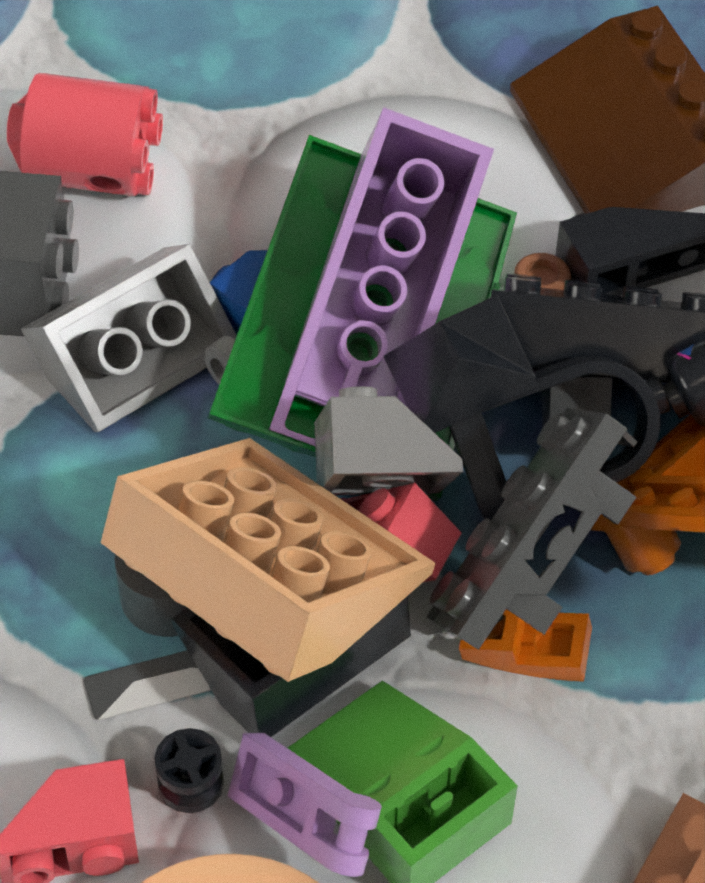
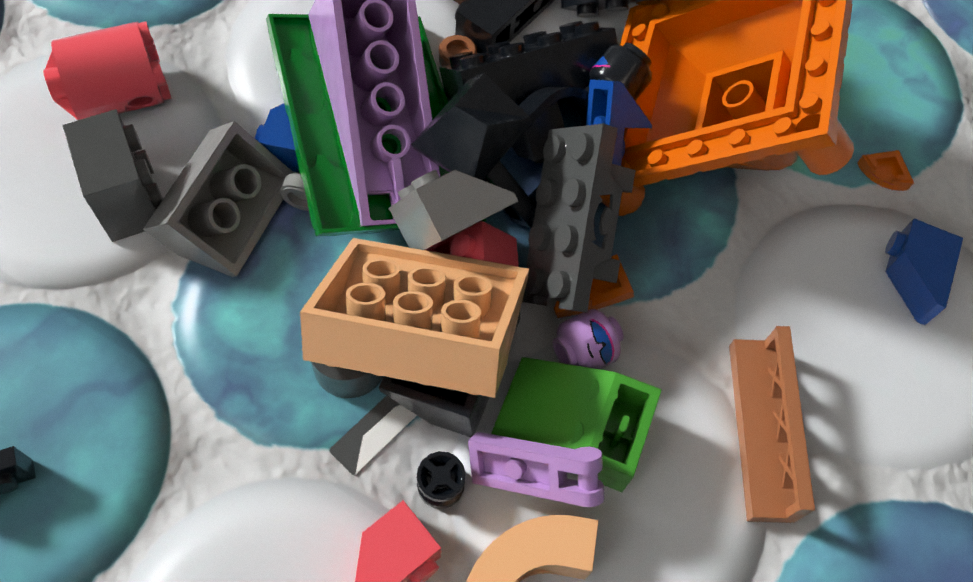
camera: 35 degrees left, 10 degrees up
none -> lavender head [553,309,624,369]
none -> blue slope [586,79,652,166]

